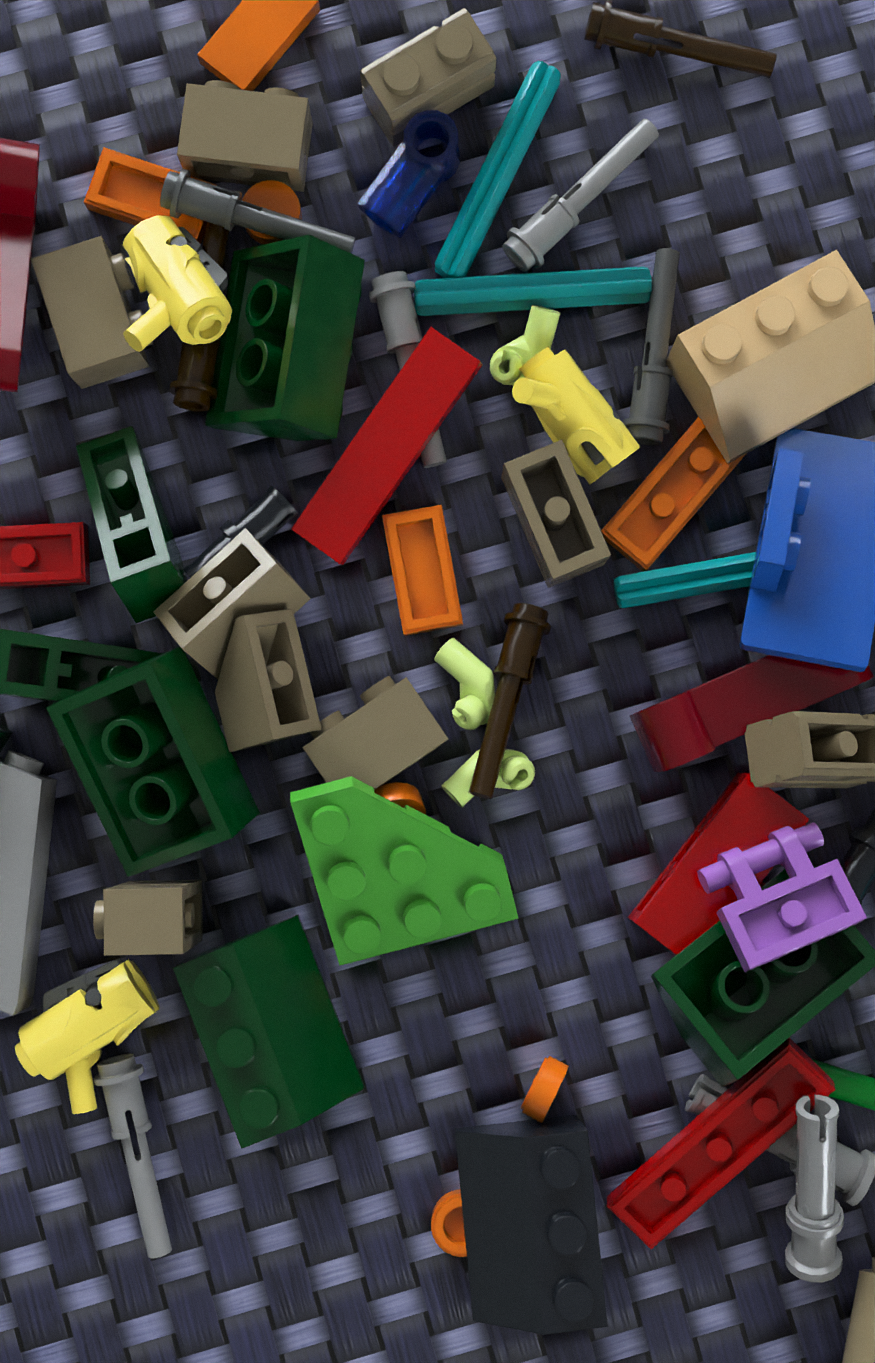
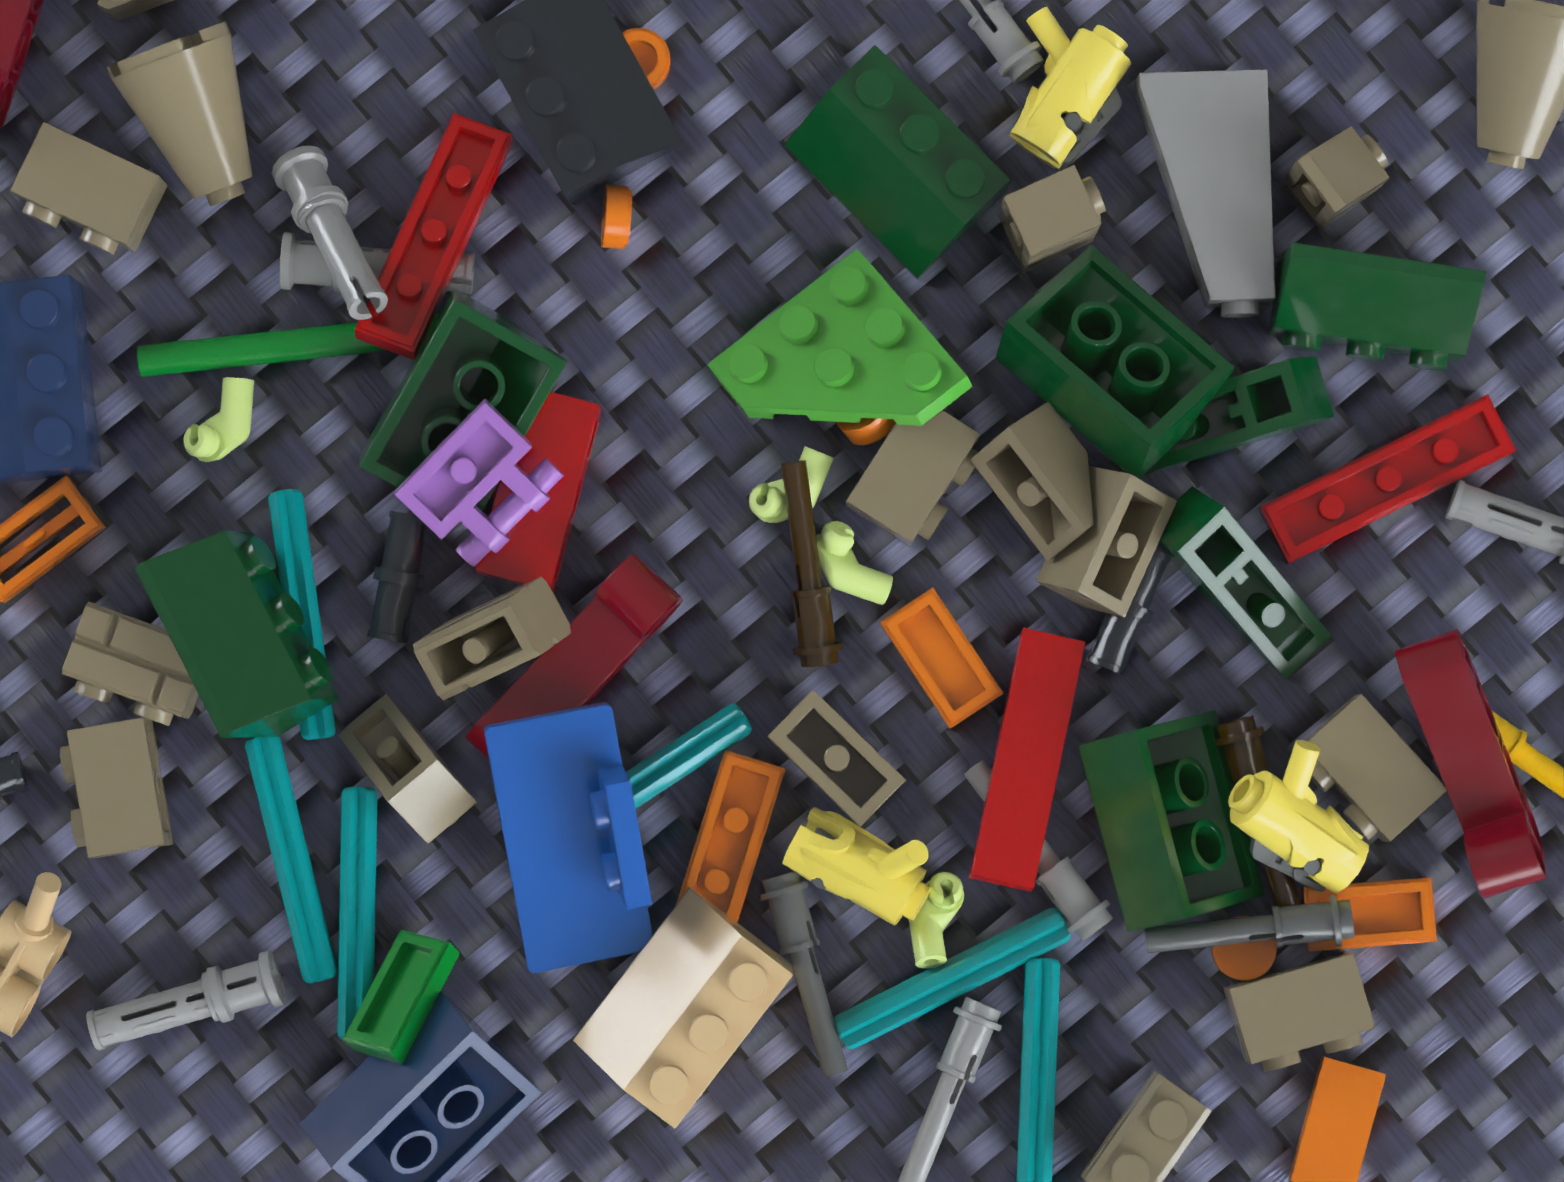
camera: 160 degrees right, 0 degrees up
clear blue piece [358,110,460,239] -> none

